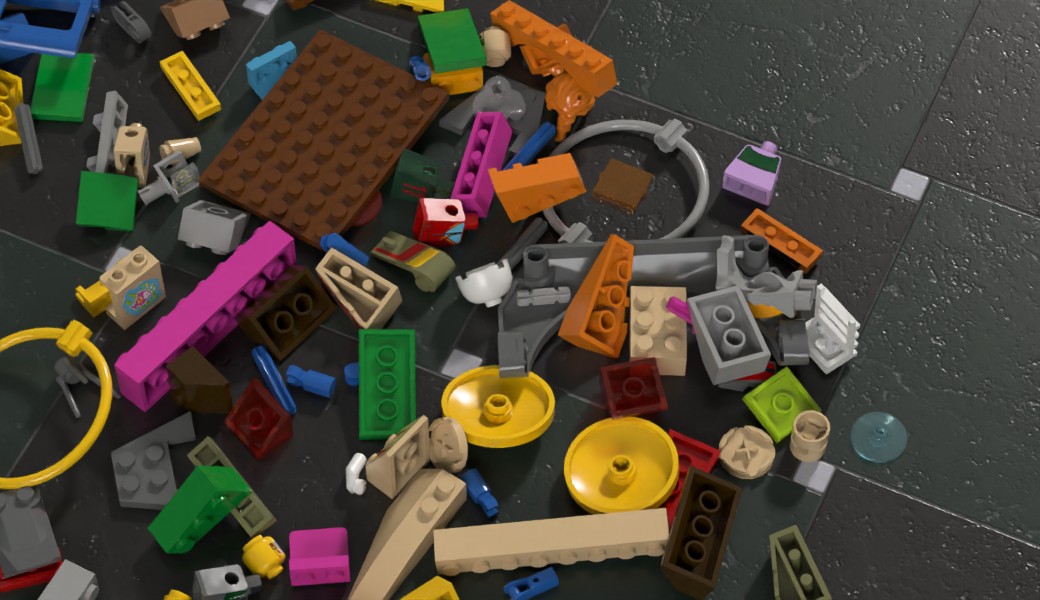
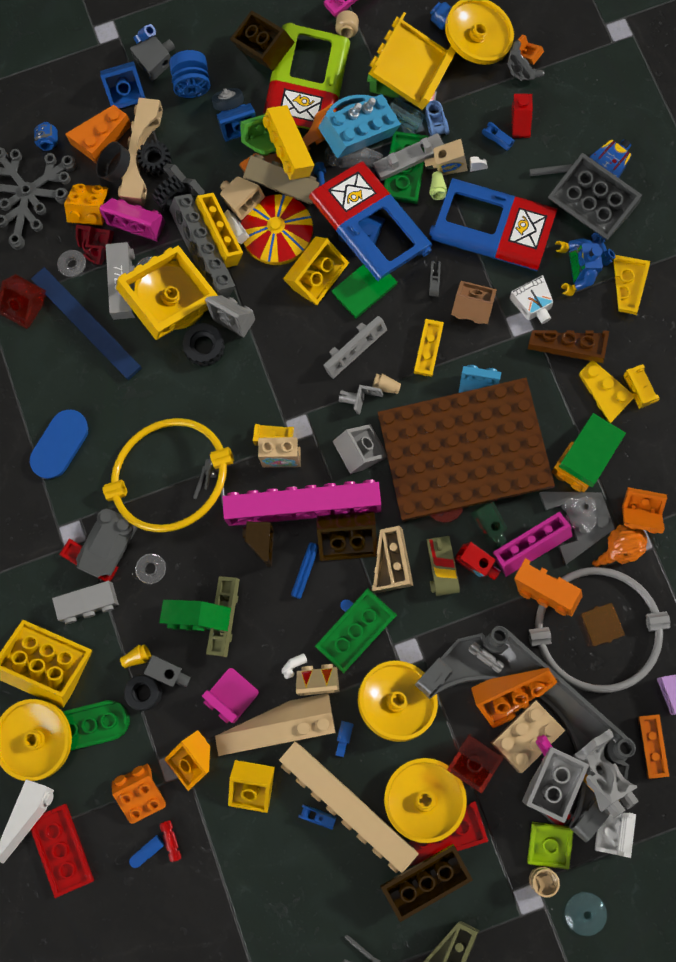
camera: 55 degrees right, 20 degrees up
dark grey axle [14,103,43,175] -> none
green slope [76,171,138,232] -> none
dark grey wing [111,412,196,510] -> none
tan torso [114,123,150,188] -> none
clear tile [171,163,199,197] -> none
clear red slope [224,379,293,459] -> none
yellow head [242,535,285,579] -> none
blue bar [286,365,336,398] -> none
blue bar [320,233,369,267] -> none
blue bar [408,56,431,81] -> none
tan tile [429,417,468,474] -> none
white cylinder [455,259,512,307] -> none
tan head [478,26,511,67] -> none
orange arch [490,0,617,98] -> none
dark grey axle [497,217,548,271] -> none
blue axle [502,121,556,171] -> none
tan tile [718,426,775,479] -> none
none -> clear piece [135,553,166,584]

